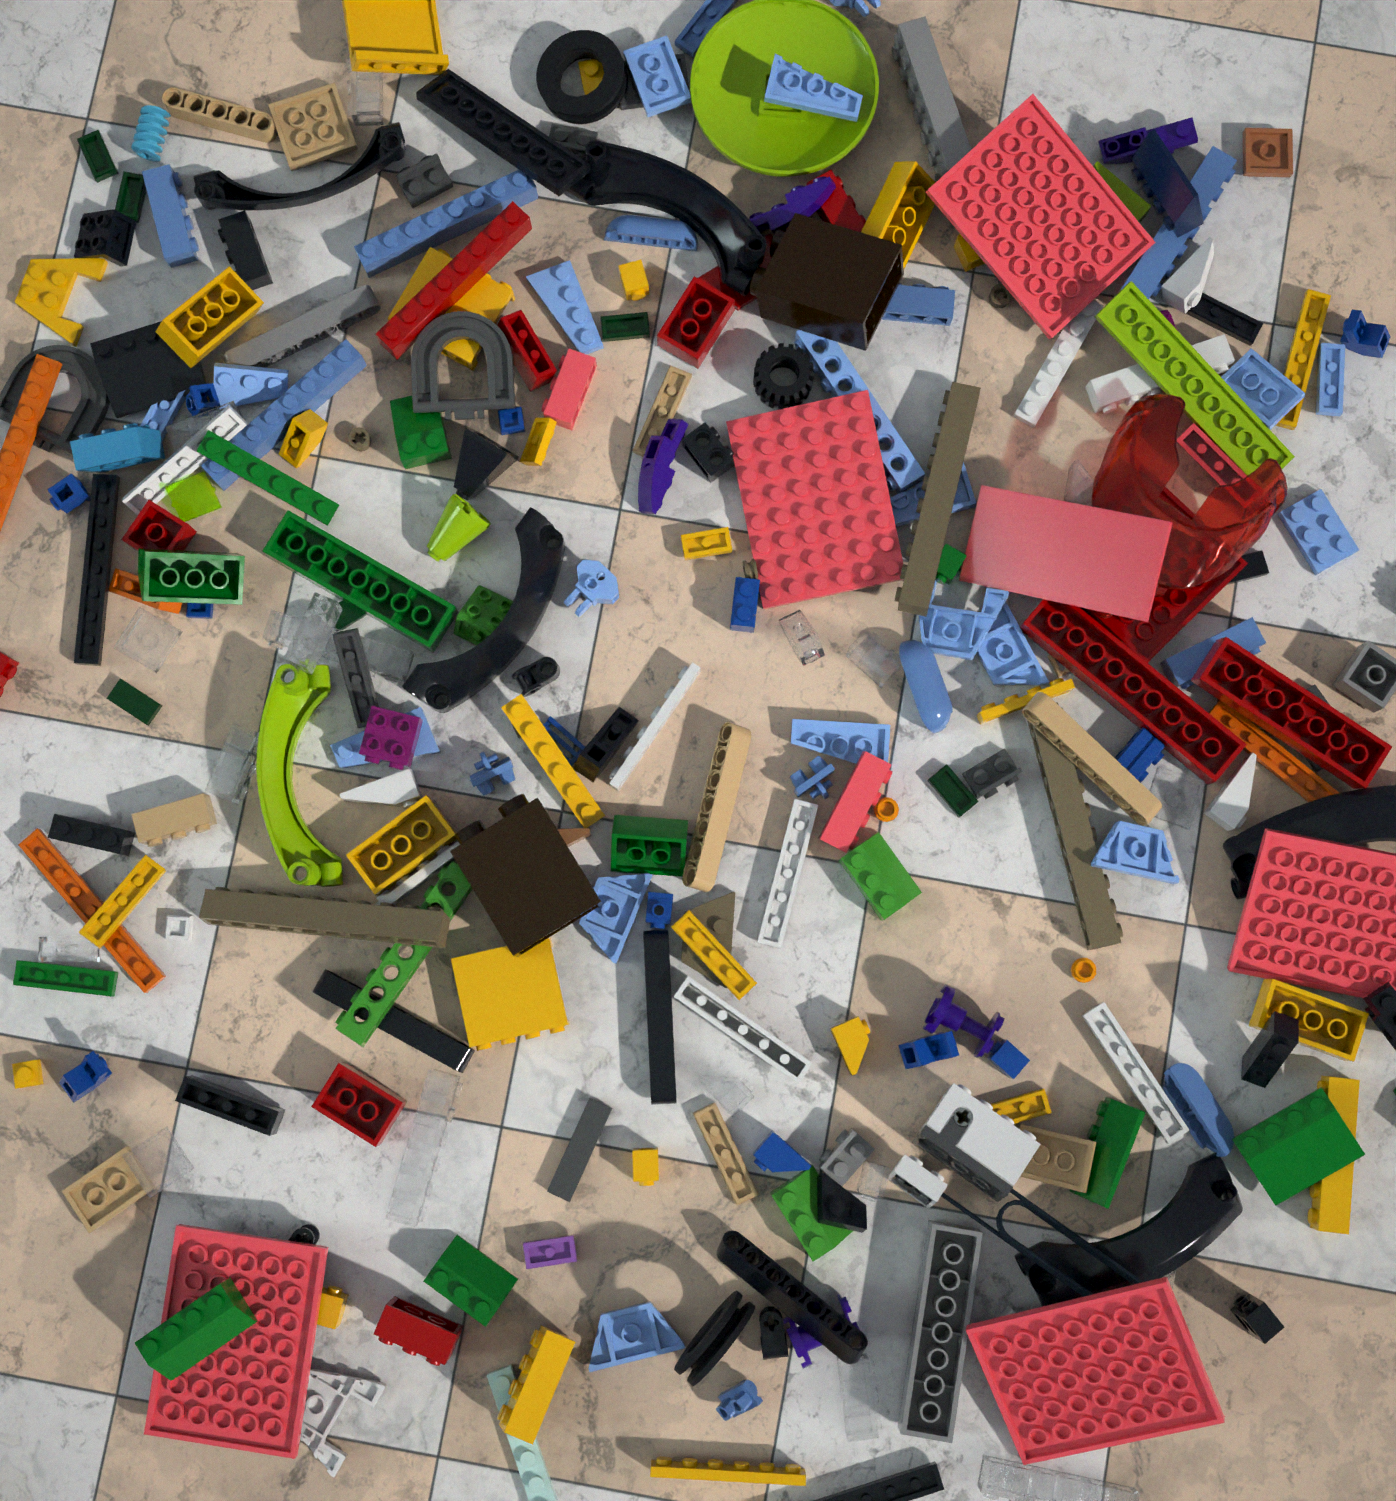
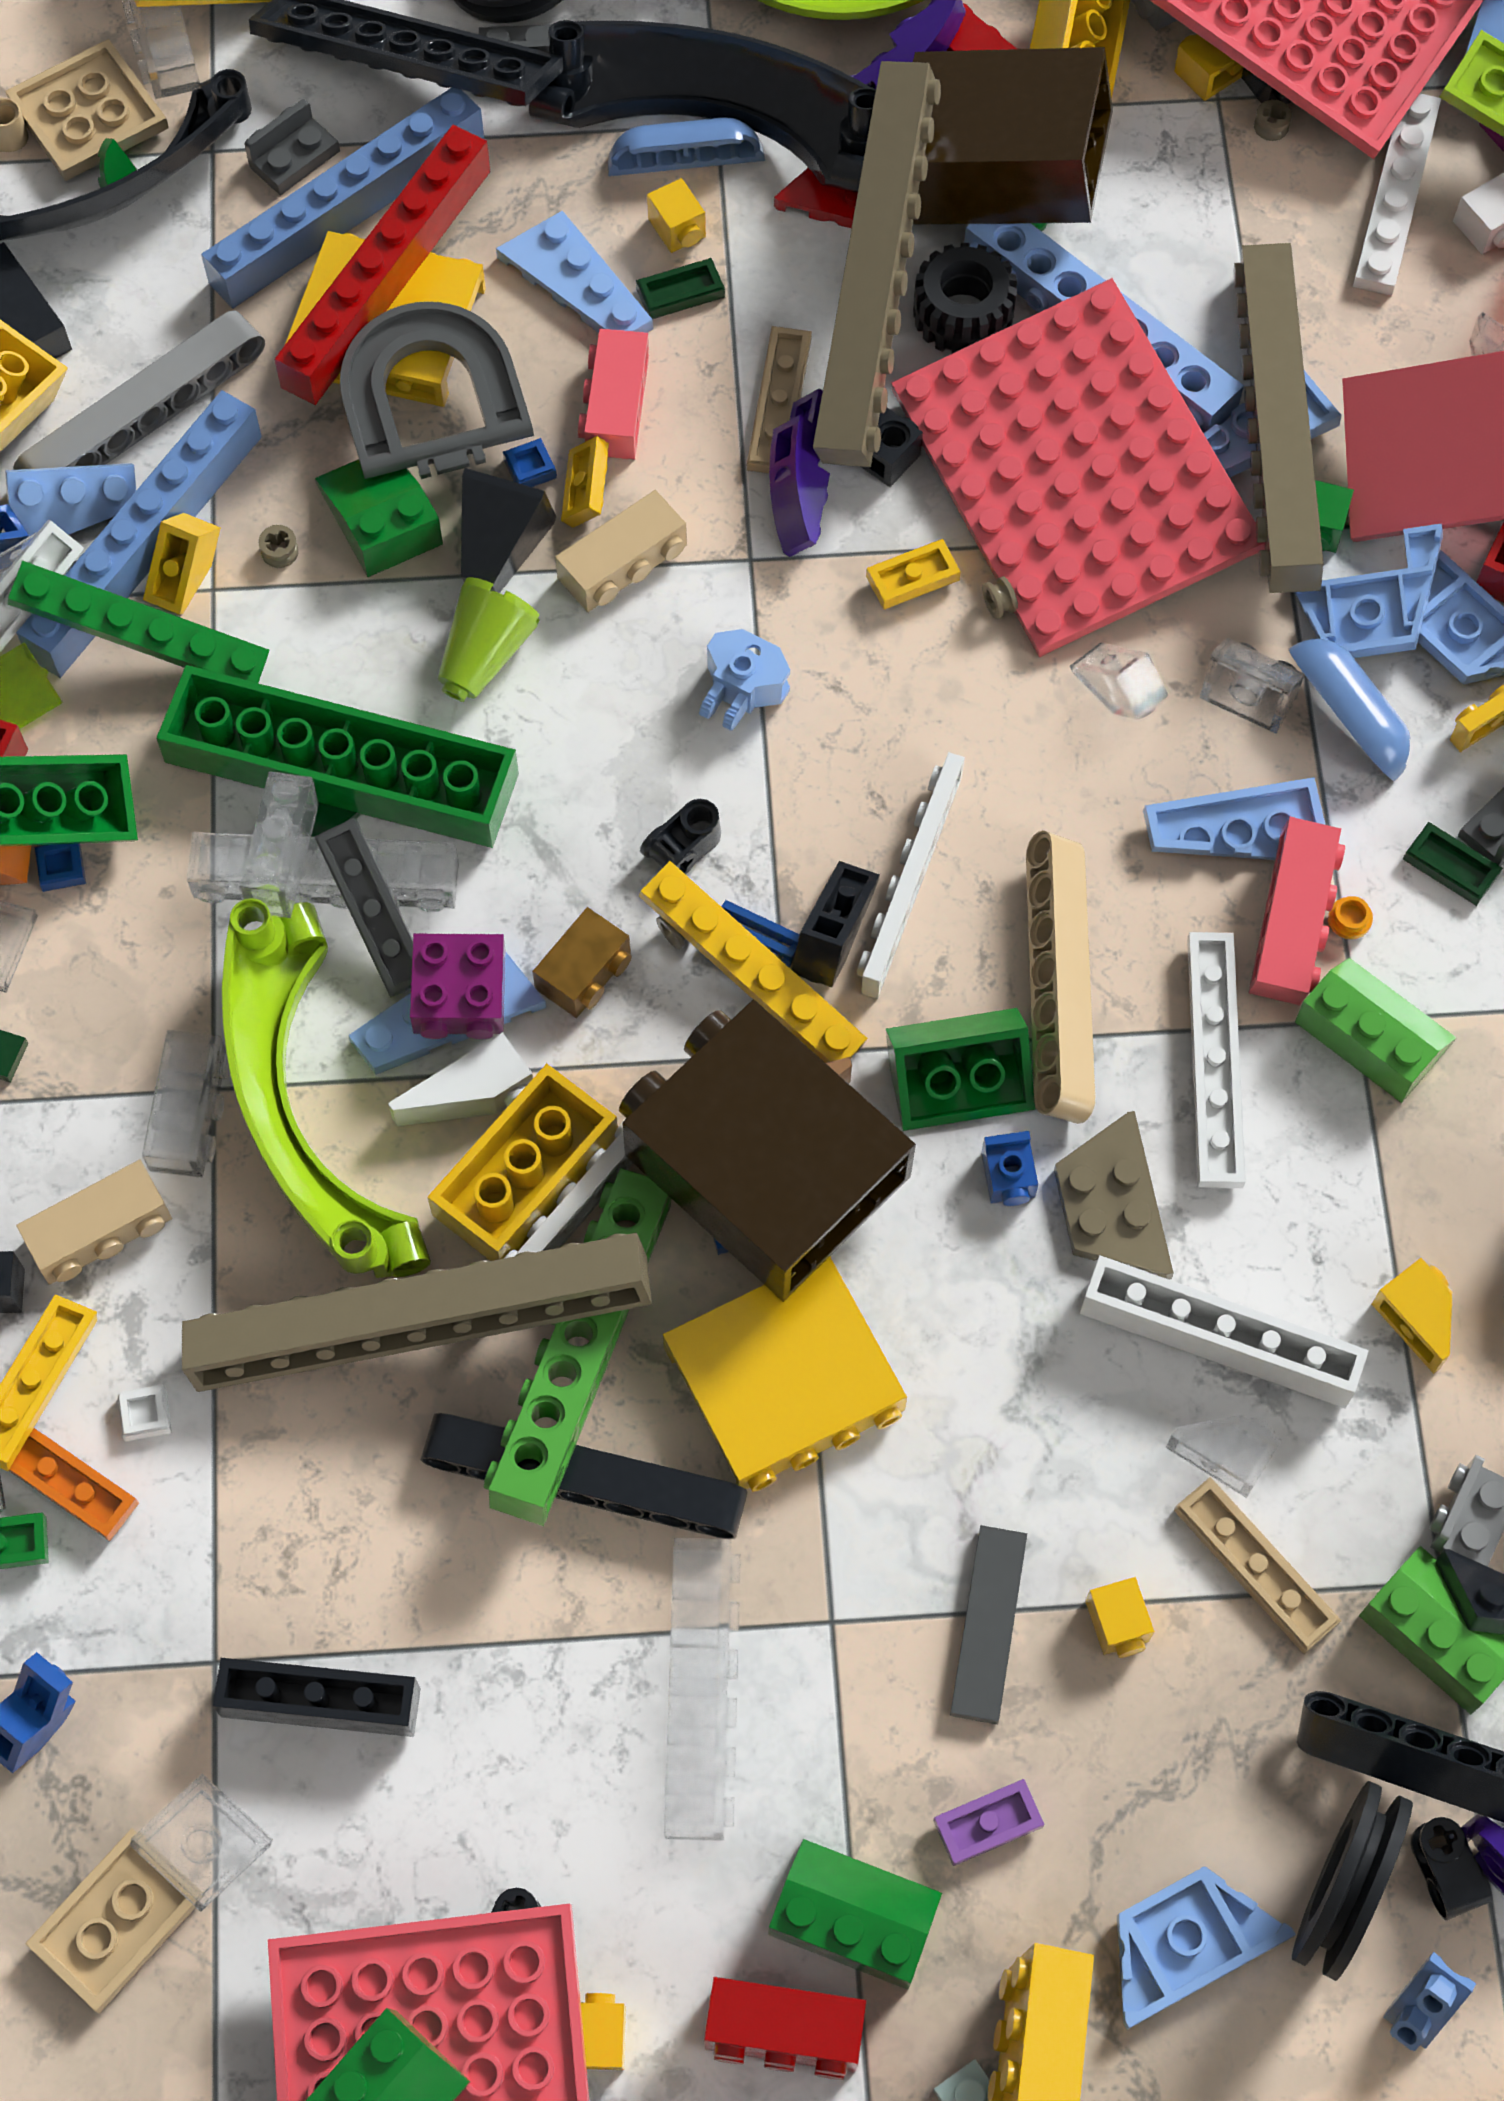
camera: 15 degrees left, 15 degrees down
red brick [311,1062,407,1147] -> none
black panel [402,507,565,713] -> none
bright green bracket [453,585,513,645] -> none
medium blue hips [470,751,515,796] -> none
red brick [497,310,557,391] -> none
light blue wing [579,873,653,964] -> none
black beam [643,930,677,1105] -> none
red brick [657,276,735,369] -> none
yellow tile [671,910,757,1000] -> none
blue brick [730,577,760,633] -> none
blue slope [753,1130,811,1172] -> none
medium blue hips [790,756,835,799] -> none
medium blue brick [881,283,955,326] -> none
none -> green tile [98,138,137,188]
none -> pearl gold brick [532,907,632,1019]
none -> tan brick [555,489,687,612]
none -> dark tan brick [813,61,941,467]

